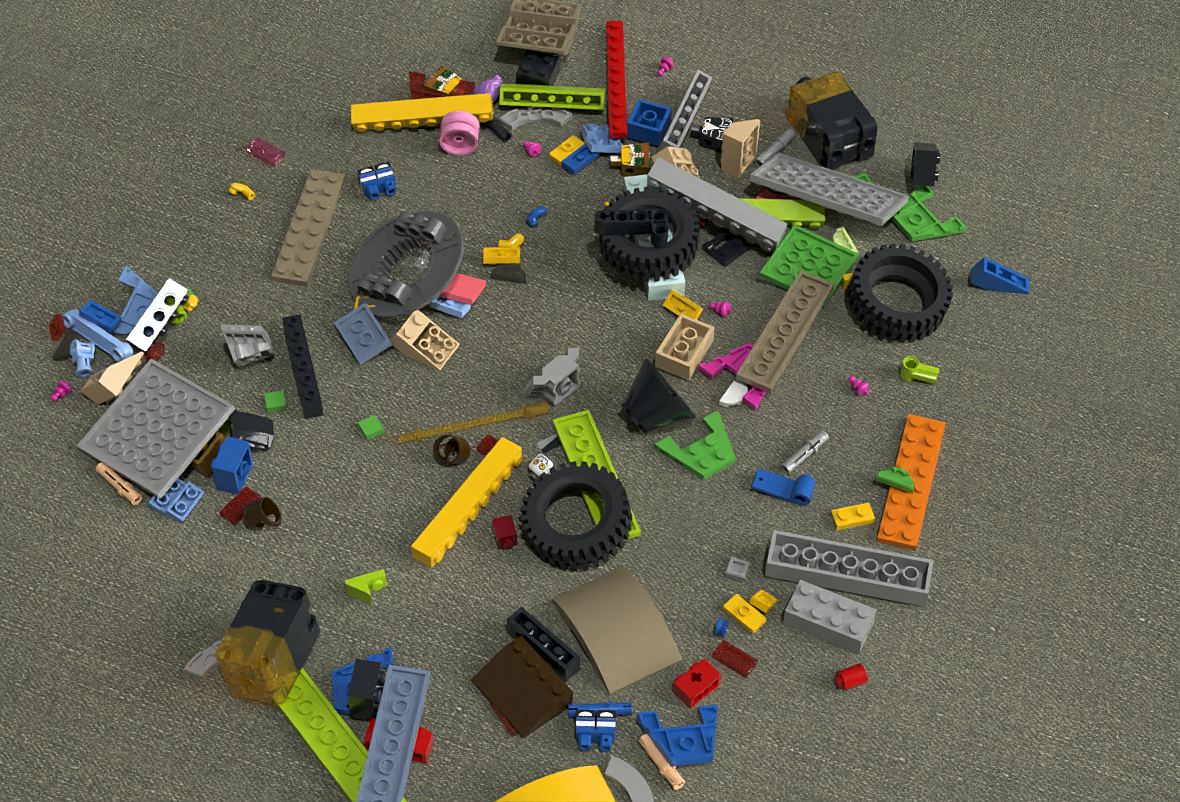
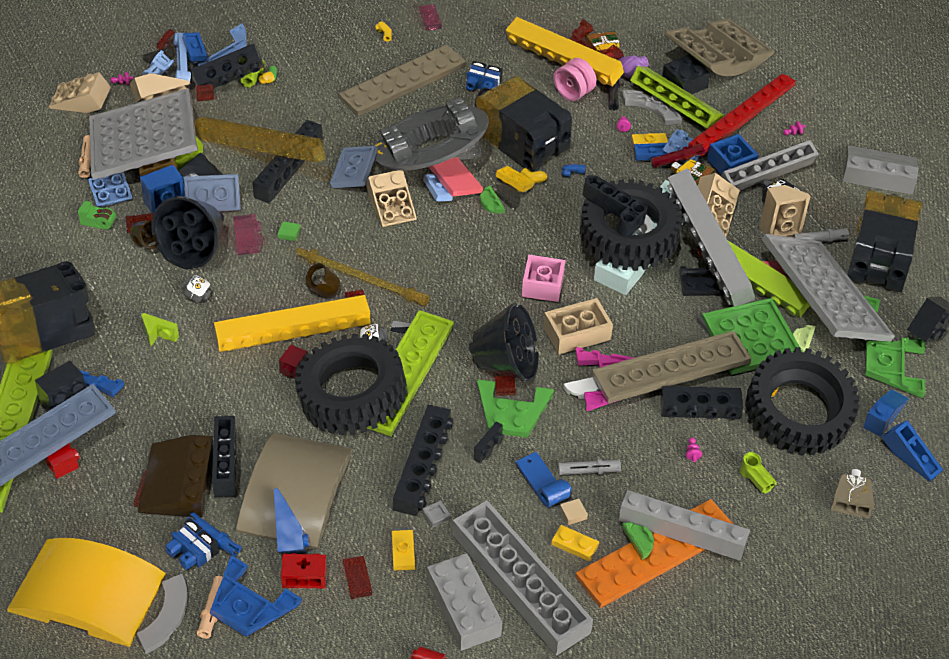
camera: 40 degrees right, 5 degrees down
light grey slope [220,324,275,367] -> none
bright green tile [264,390,286,413] -> none
light grey slope [523,348,580,407] -> none
yellow plate [663,290,703,320] -> none
dark pink hair [709,301,732,317] -> none
blue bush [715,617,729,637] -> none
yellow tile [749,590,778,613] -> none
none -> tan slope [49,72,111,113]
none -> bright green leg [78,201,117,229]
none -> black cone [151,196,224,269]
none -> head [182,275,212,303]
none -> sand blue tile [184,174,241,211]
none -> clear yellow beam [194,117,326,162]
none -> clear pink brick [233,214,263,255]
none -> slope [274,488,310,556]
none -> black brick [393,404,454,516]
none -> black plate [473,421,504,463]
none -> black piece [475,75,572,172]
none -> bright green tile [480,185,505,214]
none -> clear red tile [495,376,516,396]
none -> bright pink brick [522,255,565,302]
none -> tan tile [560,499,588,525]
none -> light grey brick [619,490,750,561]
none -> dark red pin [652,143,705,168]
none -> black brick [660,386,743,419]
none -> dark tan torso [830,469,874,519]
none -> light grey slope [843,145,918,195]
none -> blue slope [863,389,909,437]

